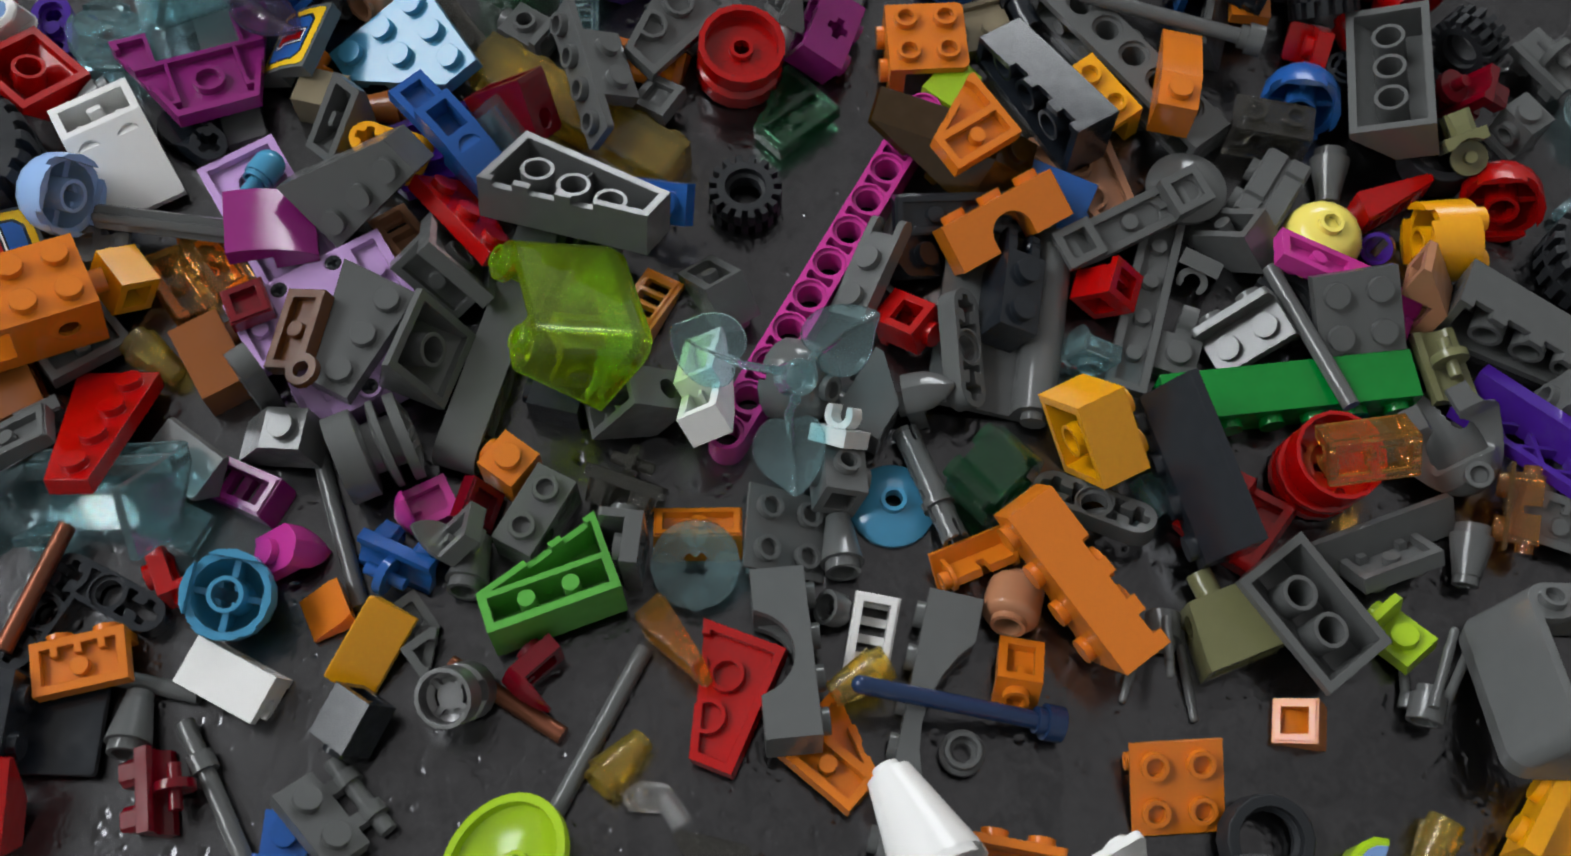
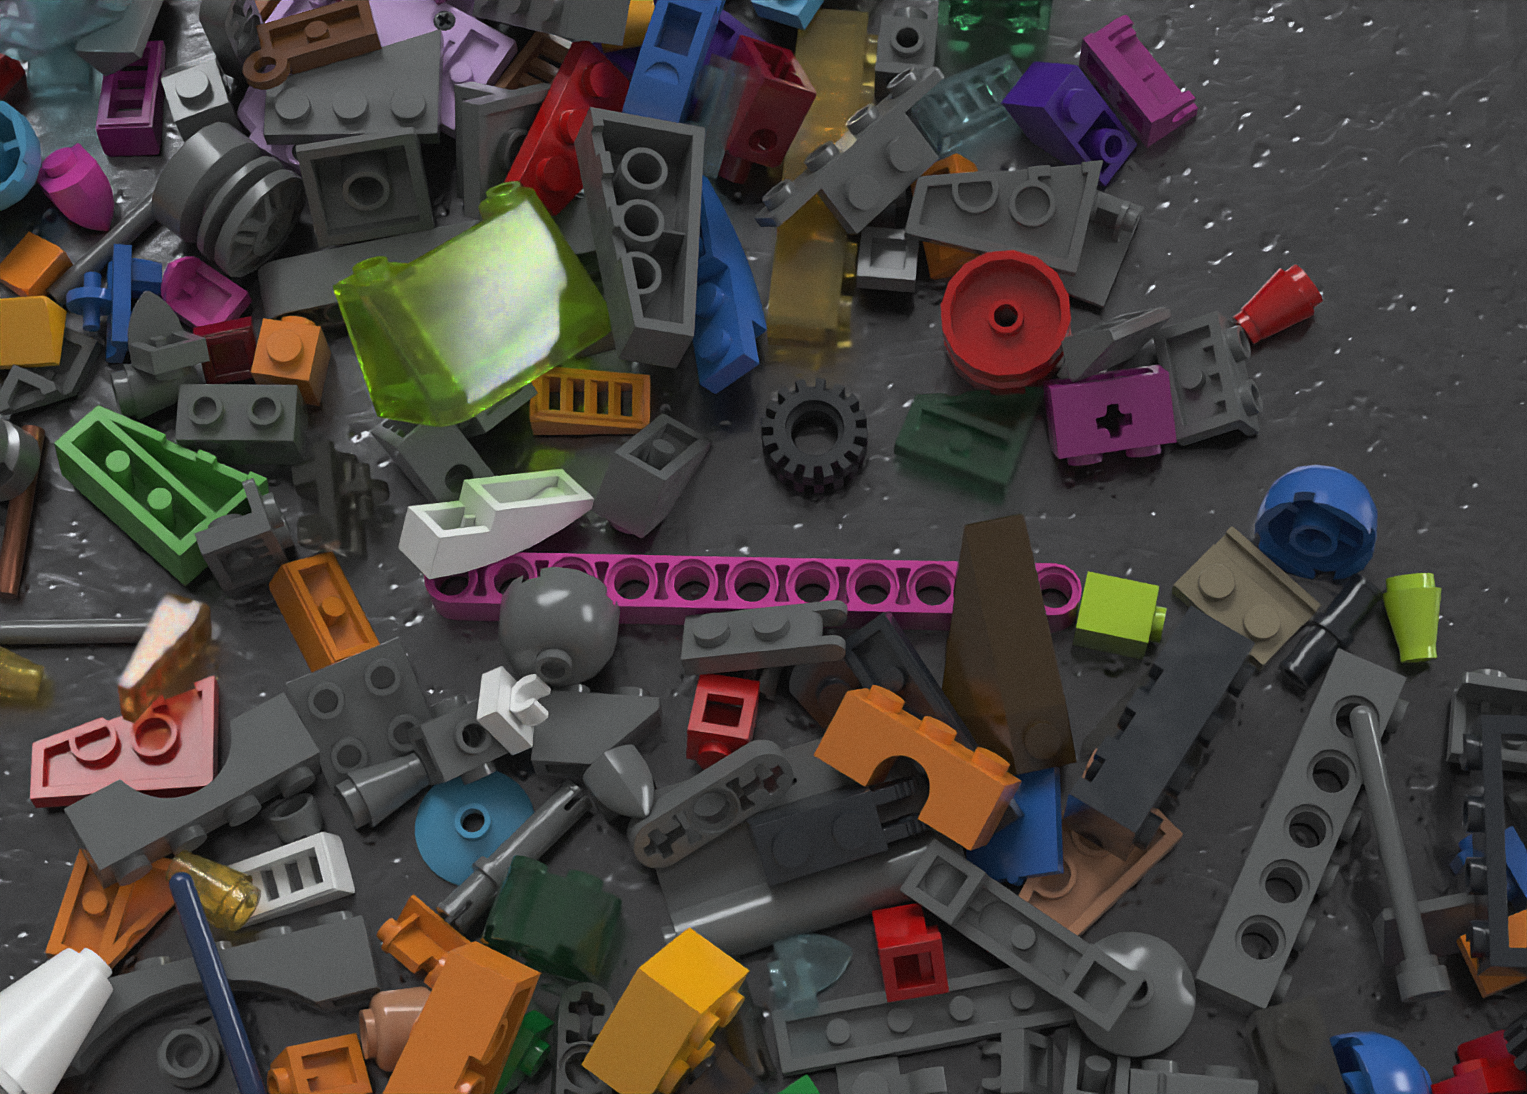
camera: 70 degrees right, 5 degrees up
dark red plate [502,633,565,713] -> none
clear light blue plate [650,519,741,611] -> none
clear light blue plant [670,304,880,496] -> none
orange bracket [875,2,970,93] -> none
orange wing [930,72,1022,177] -> none
light orange bracket [1072,53,1143,140] -> none
orange slope [1146,29,1203,138] -> none

